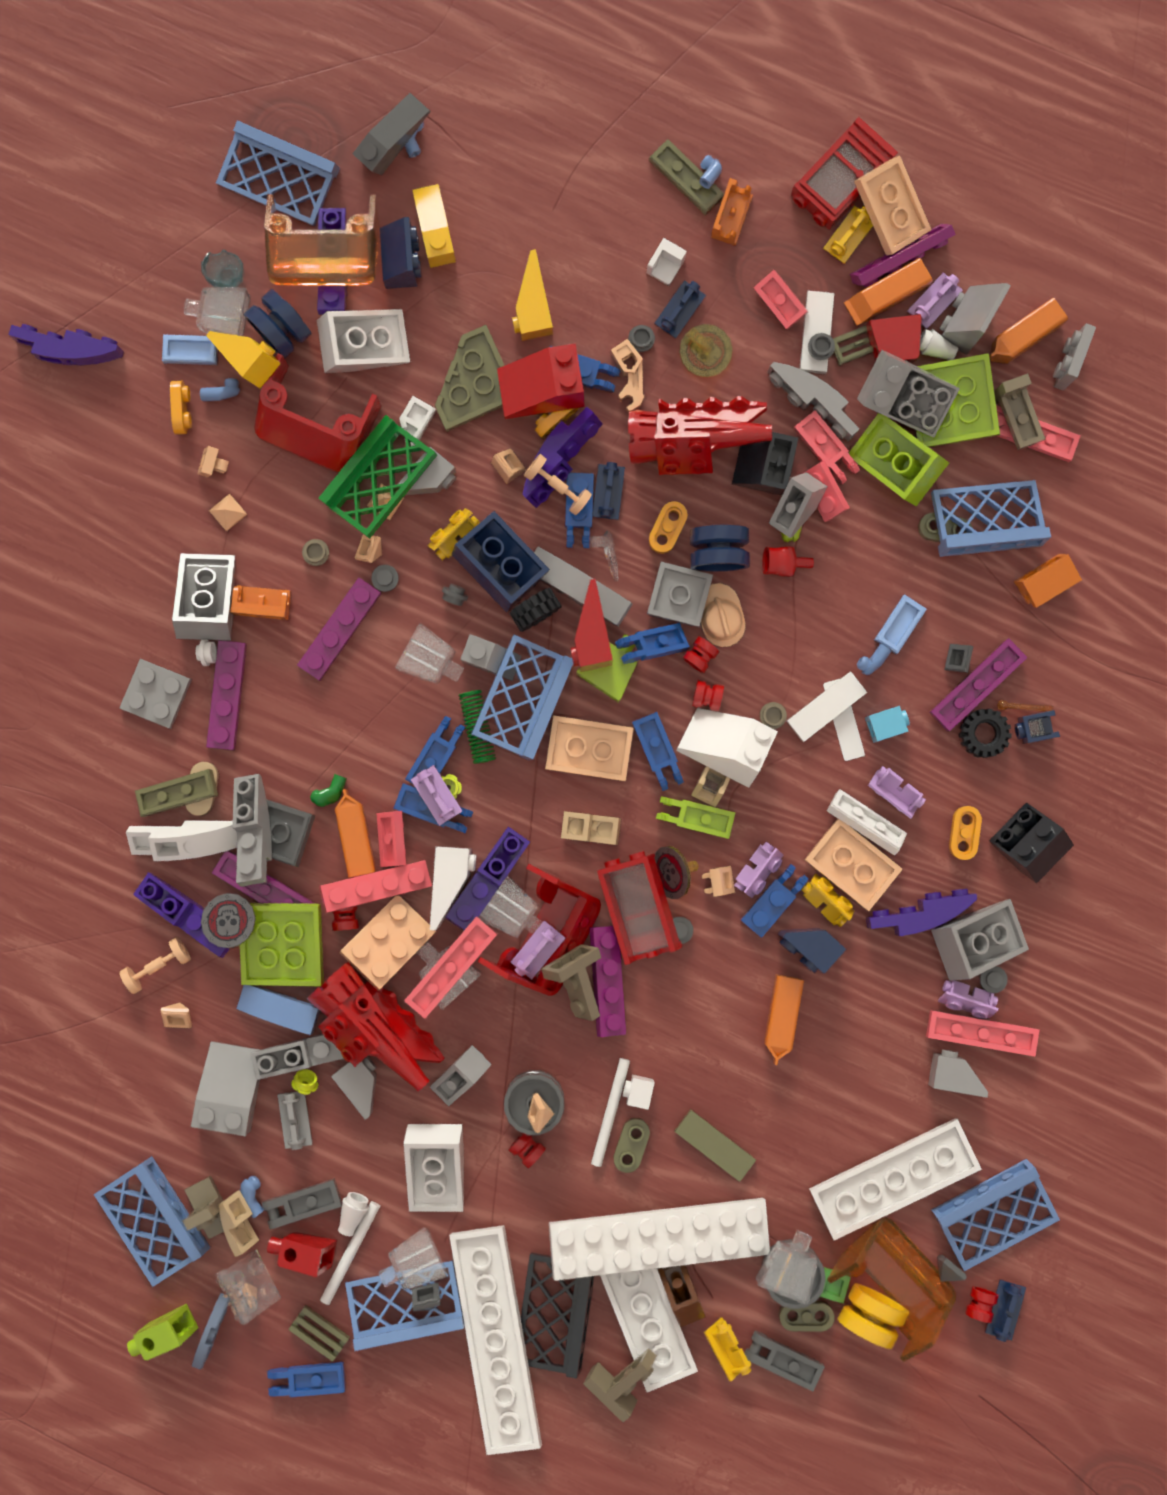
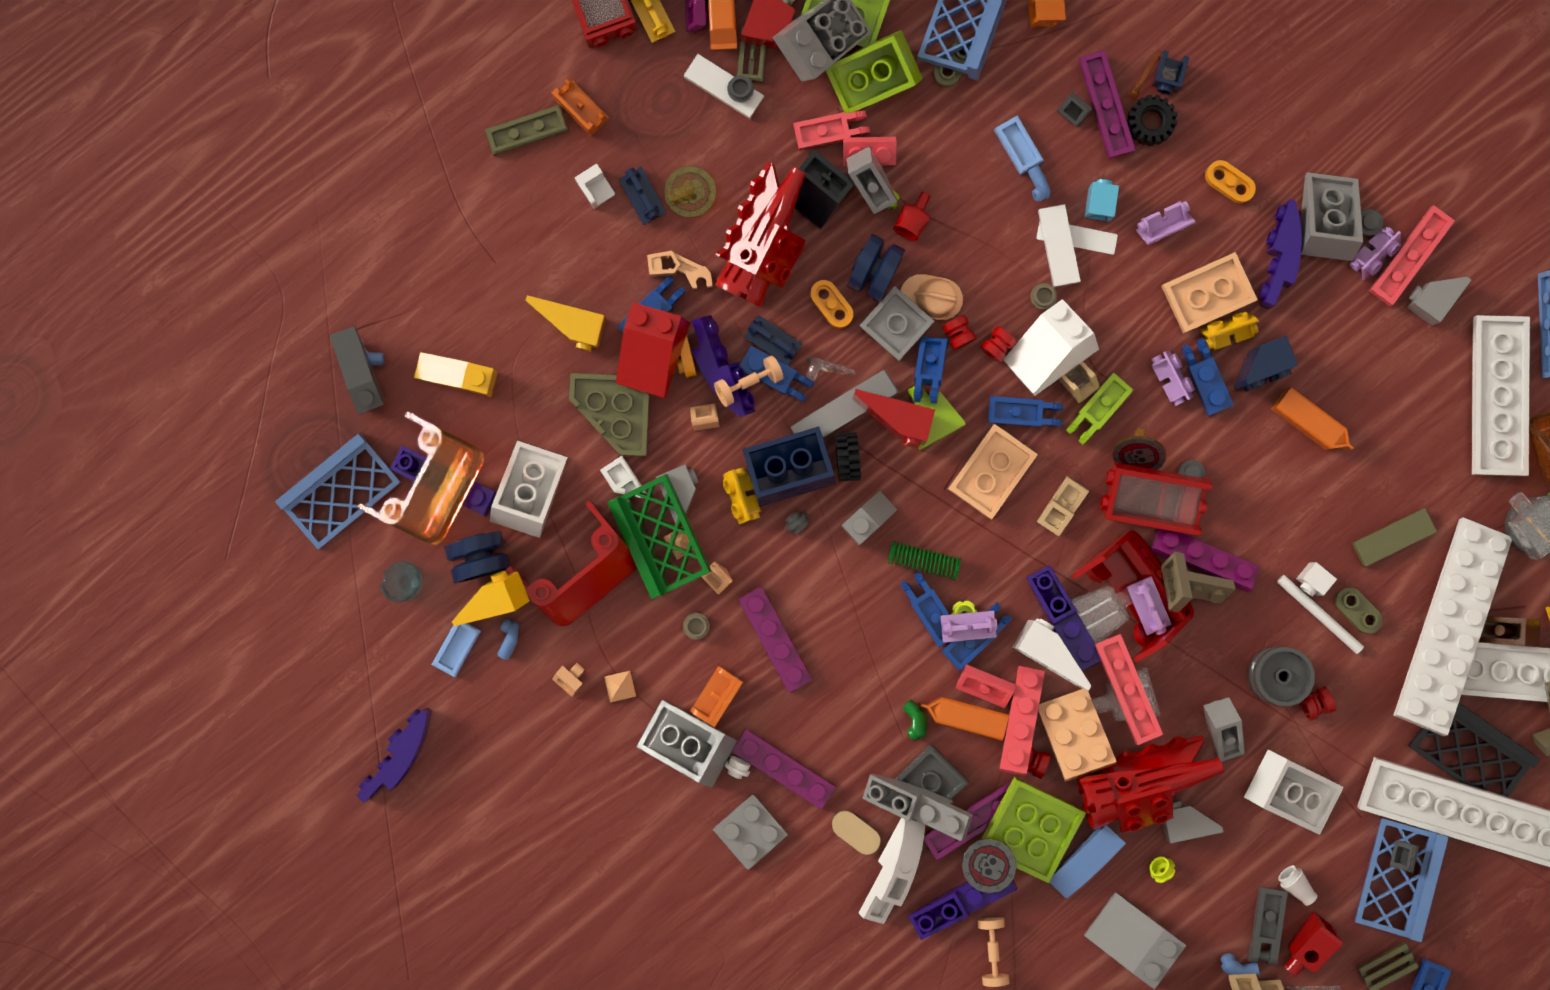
camera: 55 degrees left, 0 degrees up
olive tile [135,769,218,817] -> none
light nougat slope [161,1003,192,1028] -> none
light orange plate [170,380,192,435] -> none
clear torso [184,287,251,336] -> none
light grey slope [251,1034,344,1080] -> none
light grey hinge [278,1091,313,1150] -> none
white bar [320,1201,380,1305] -> none
dark grey plate [372,565,399,592] -> none
dark blue slope [379,217,422,289] -> none
clear torso [379,1228,449,1290] -> none
clear torso [395,623,464,685] -> none
medium blue fence [471,635,573,760] -> none
light nougat slope [528,1093,554,1133] -> none
dark grey plate [628,325,655,352] -> none
medium blue arm [699,155,722,189] -> none
light nougat tile [702,866,735,896] -> none
coral plate [753,270,808,329] -> none
light grey slope [767,362,859,442] -> none
white tile [827,789,907,855] -> none
black slope [989,802,1074,884] -> none

